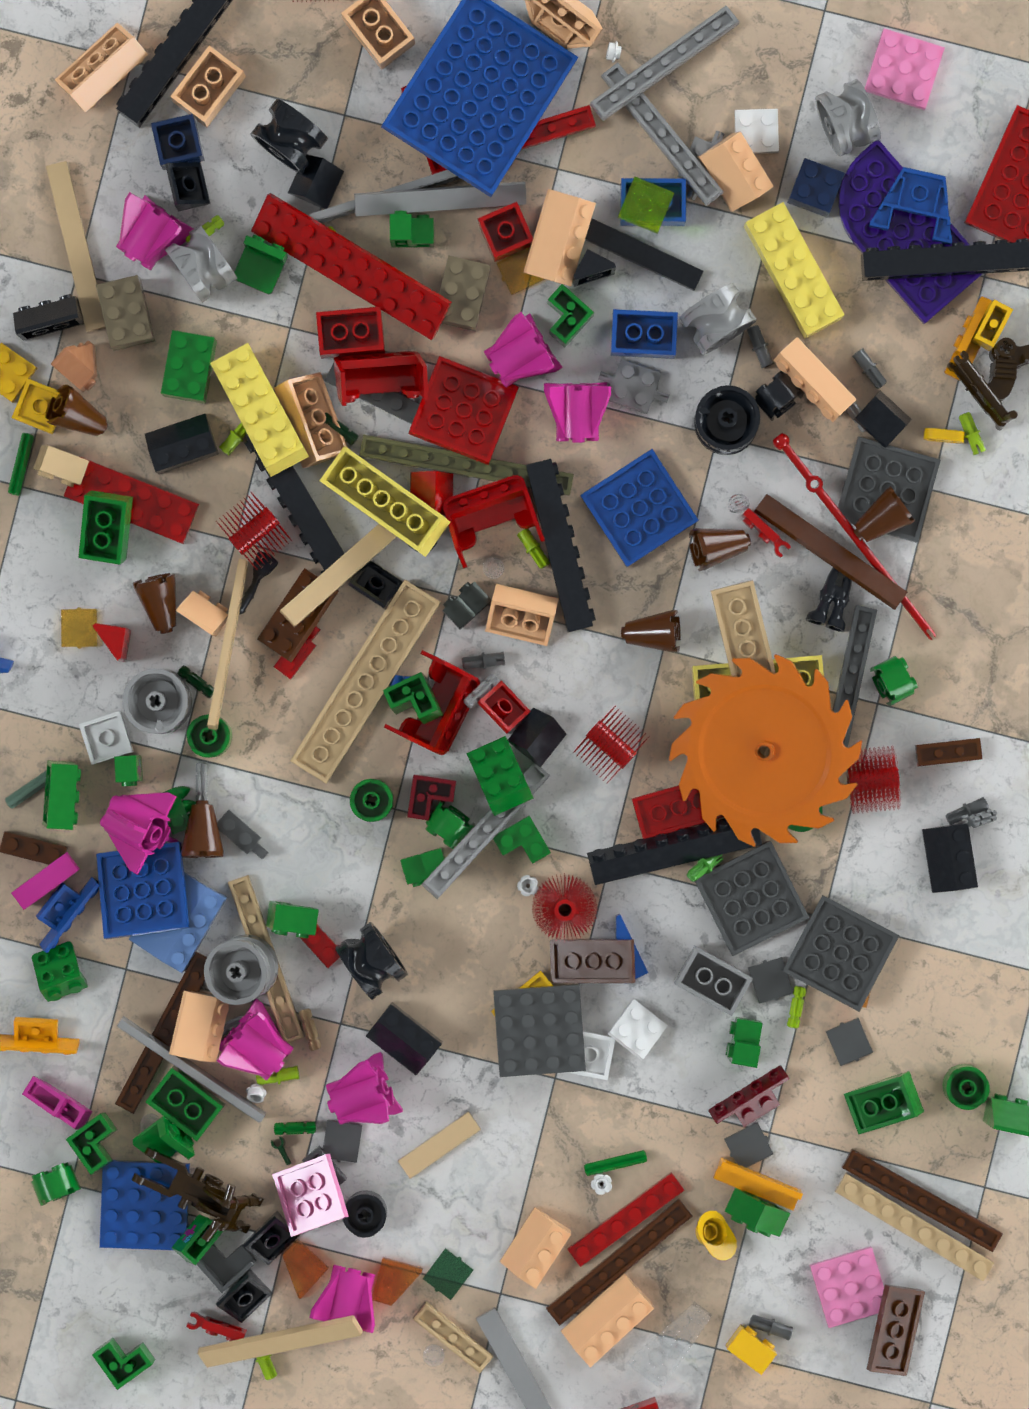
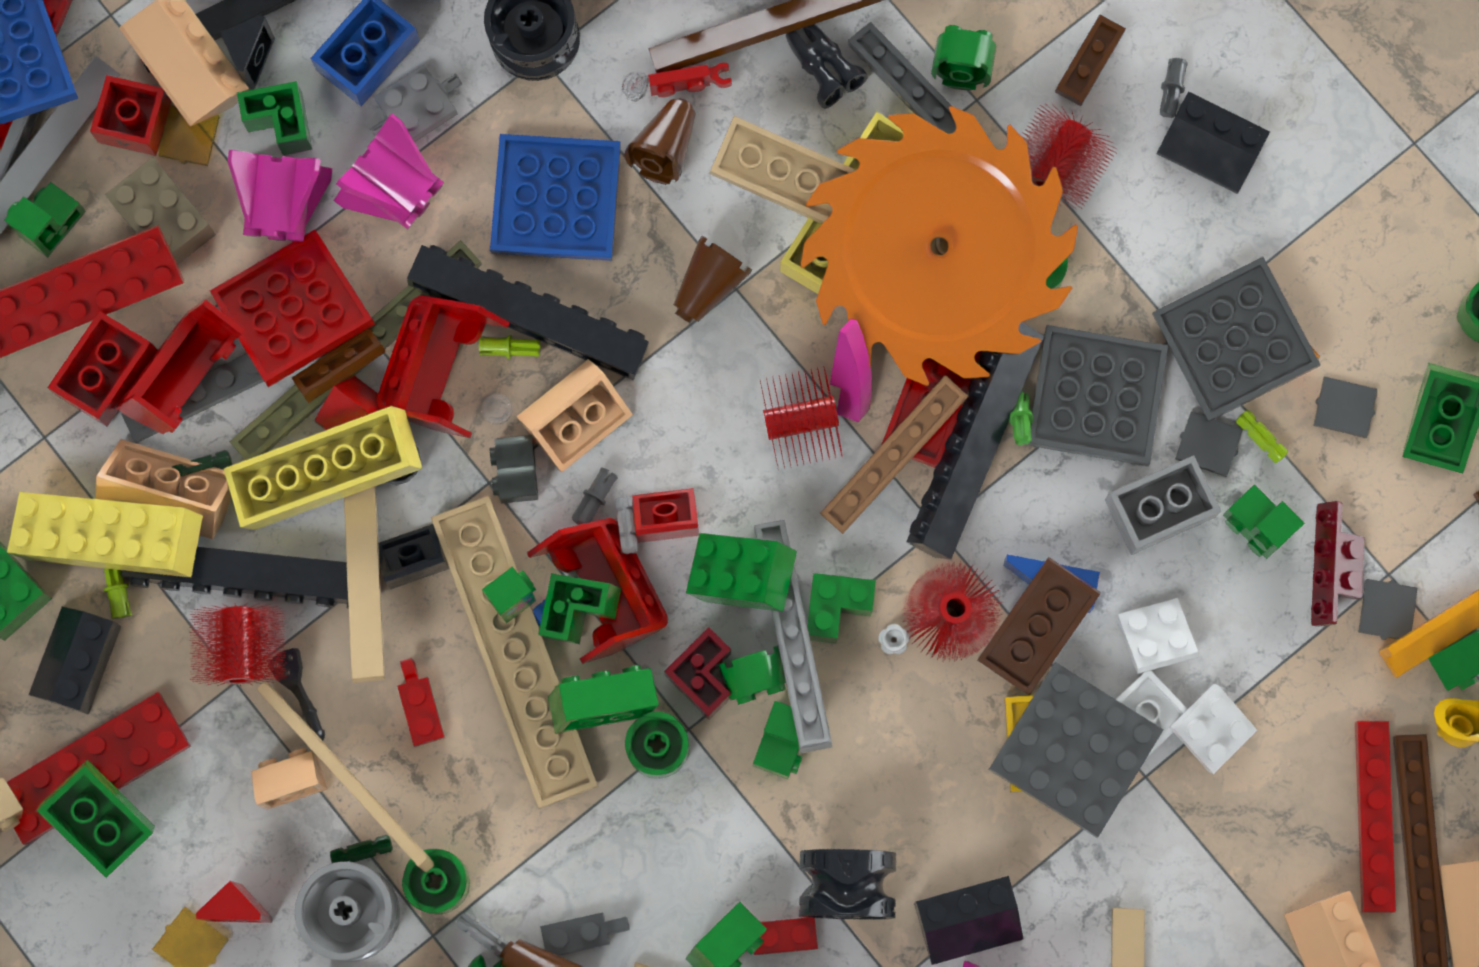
camera: 50 degrees left, 10 degrees down
reddish brown cone [132,573,176,634] -> none
reddish brown plate [257,568,339,662] -> none
black slope [508,708,567,767] -> none
green axle [584,1150,647,1176] -> none
white plate [591,1173,612,1195] -> none
dark grey axle [967,809,997,828] -> none
none -> reddish brown plate [292,328,386,403]
none -> green brick [482,566,536,624]
none -> green brick [548,665,659,734]
none -> medium nougat tile [820,376,968,534]
none -> dark pink slope [830,318,872,422]
none -> white plate [1170,684,1257,774]

